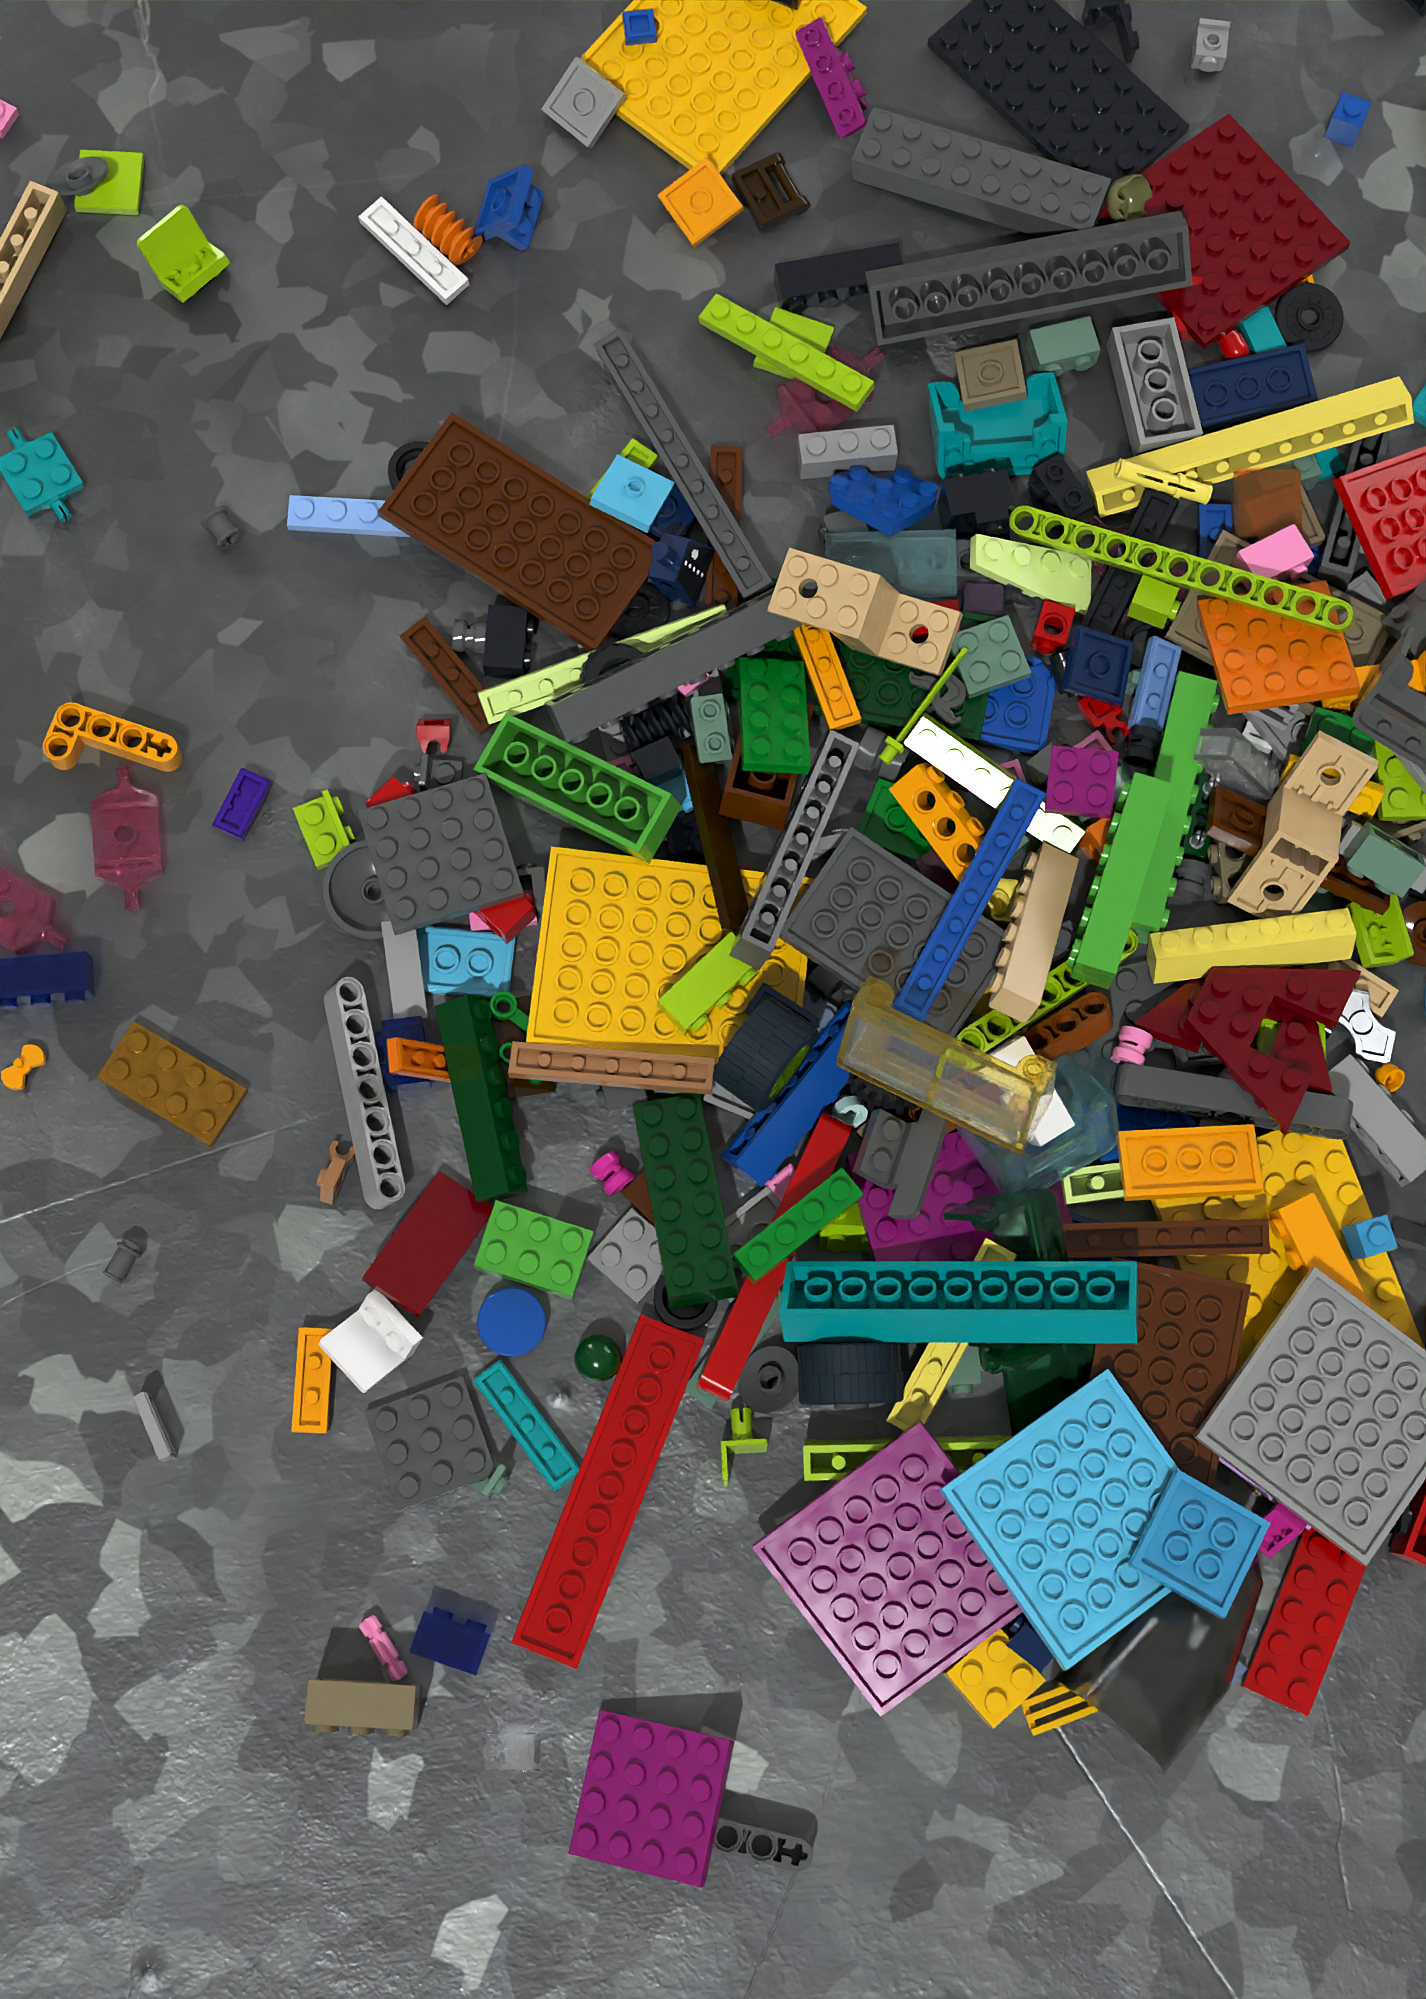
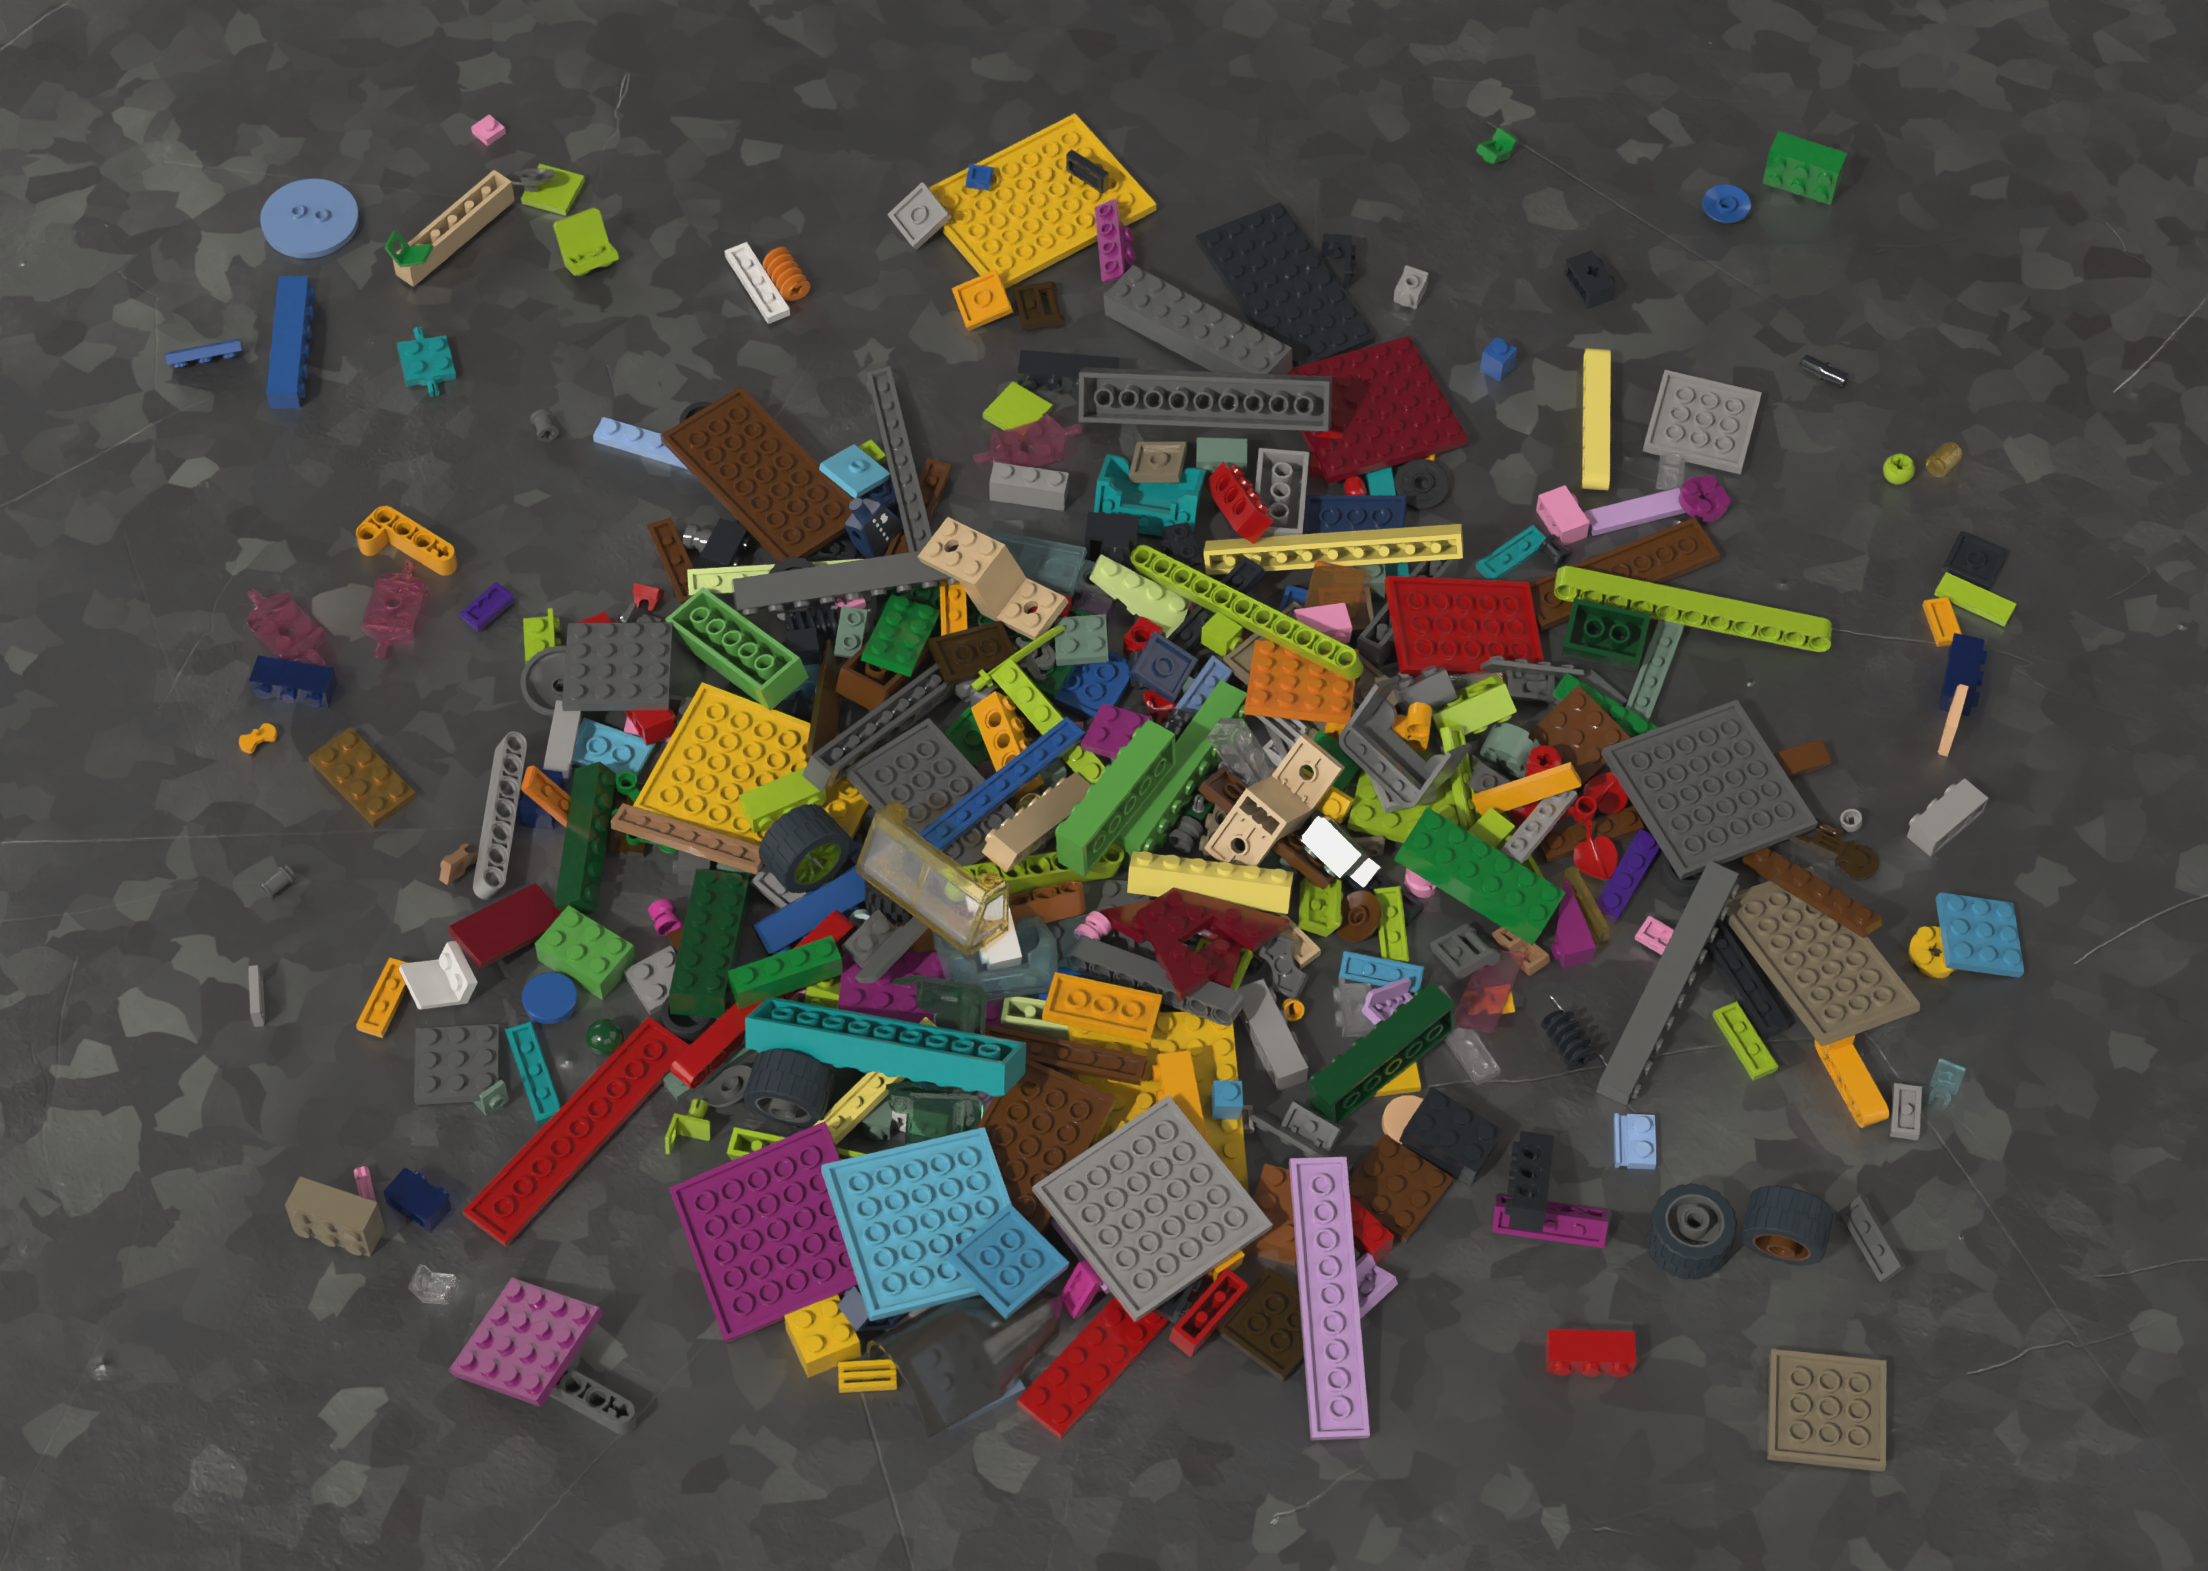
camera: 20 degrees right, 20 degrees down
blue bracket [474,164,544,251] -> none
lime plate [698,293,875,412] -> none
blue plate [828,465,938,537] -> none
olive hair [1107,174,1152,223] -> none
light yellow pin [1114,458,1213,505] -> none
none -> dark brown tile [928,621,1020,686]
none -> red brick [1204,462,1273,544]

